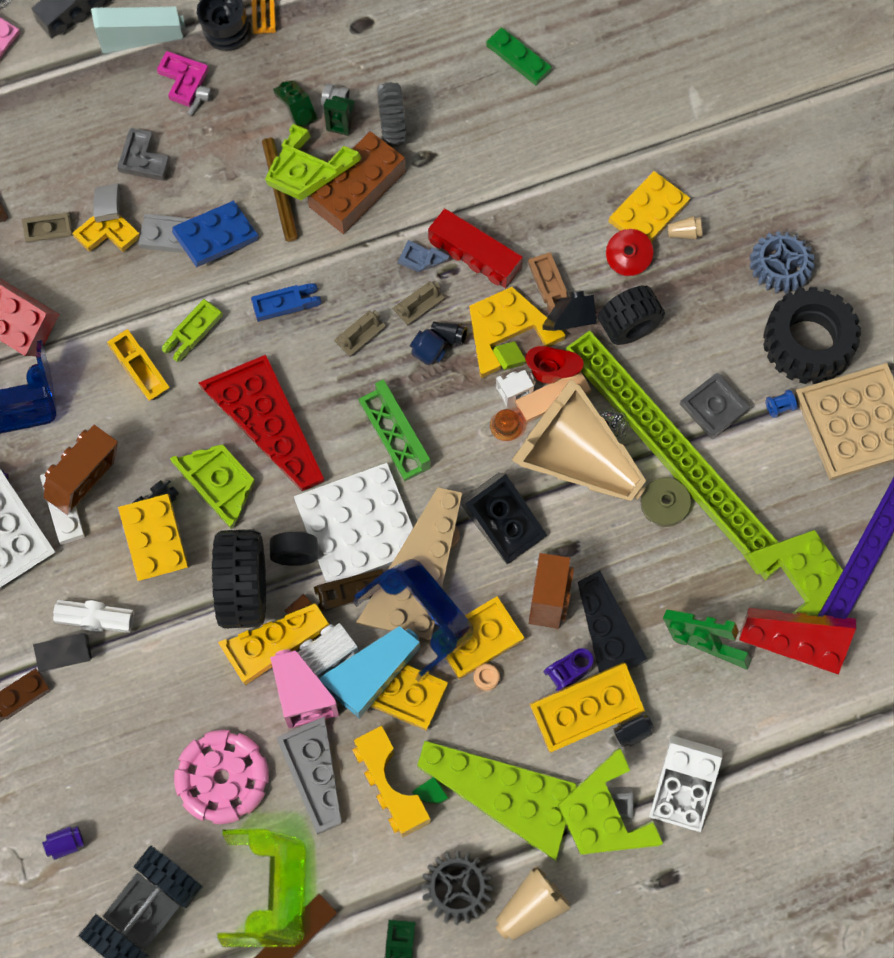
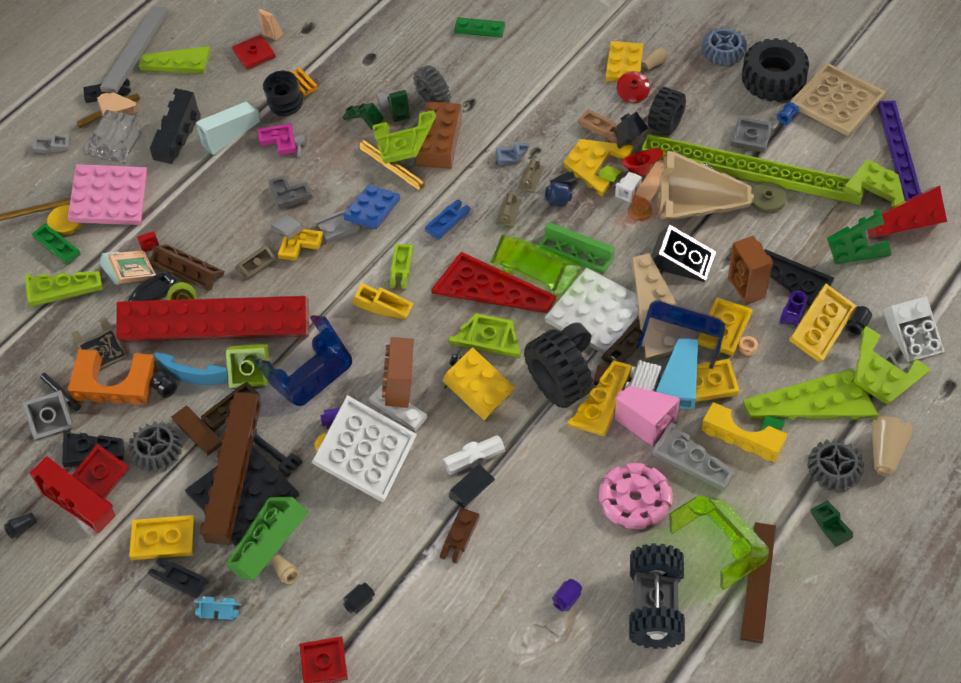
camera: 30 degrees left, 15 degrees down
red brick [428,208,523,288] -> none
none -> clear neon green windscreen [490,235,582,295]

